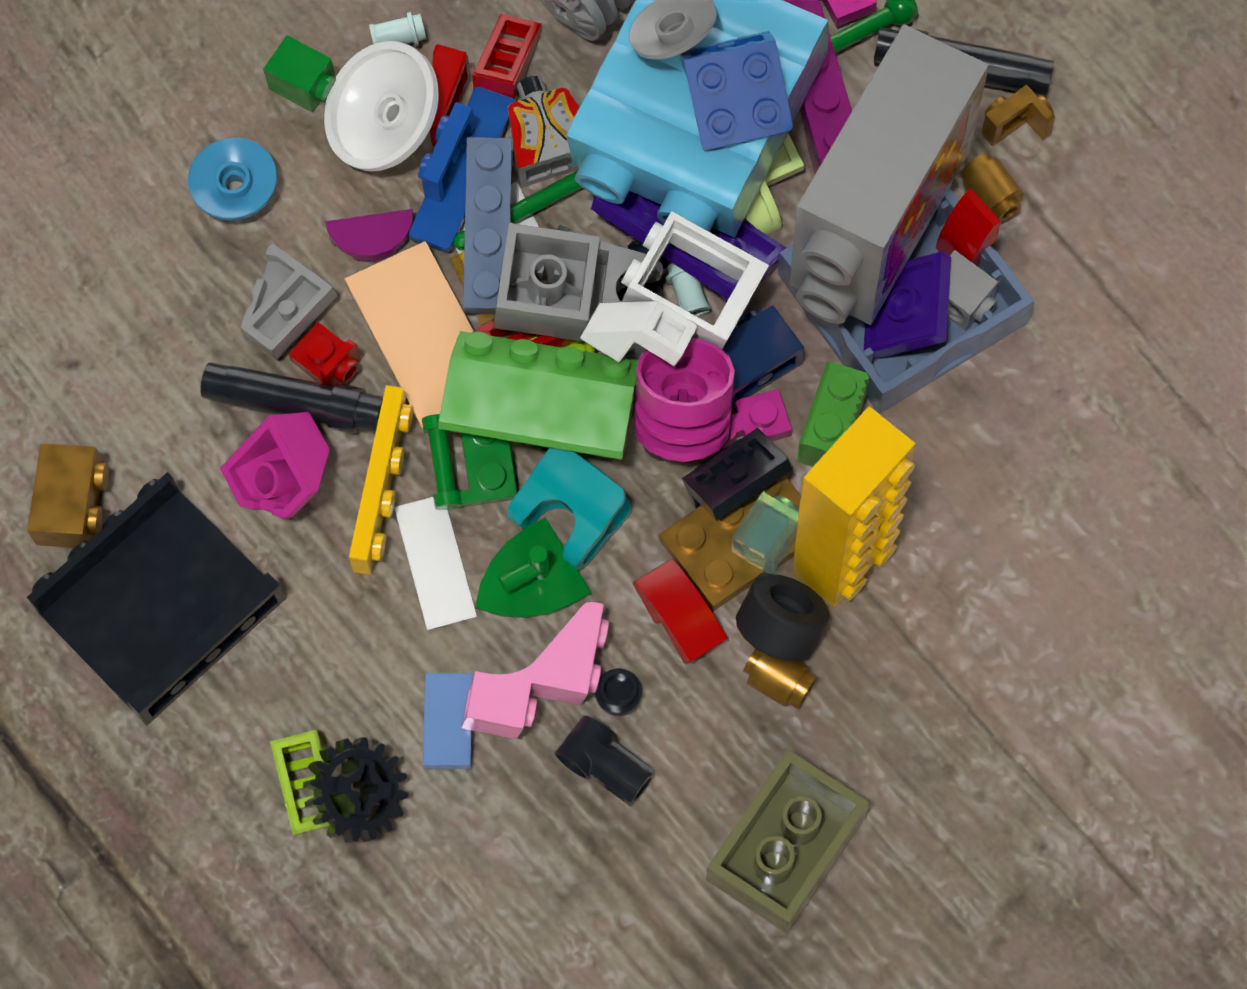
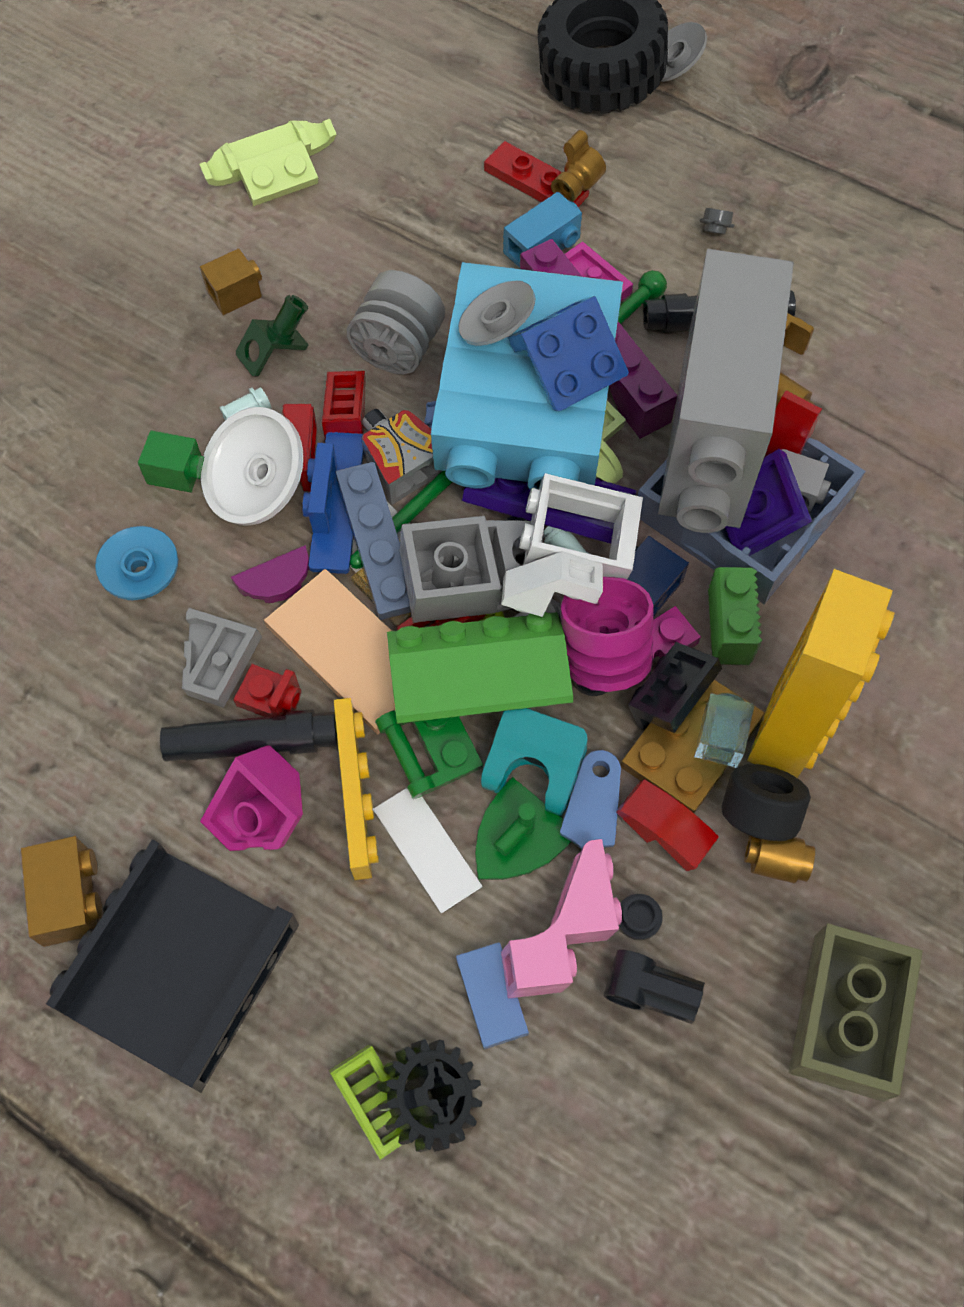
camera: 20 degrees left, 5 degrees down
none -> medium blue piece [560,750,621,849]

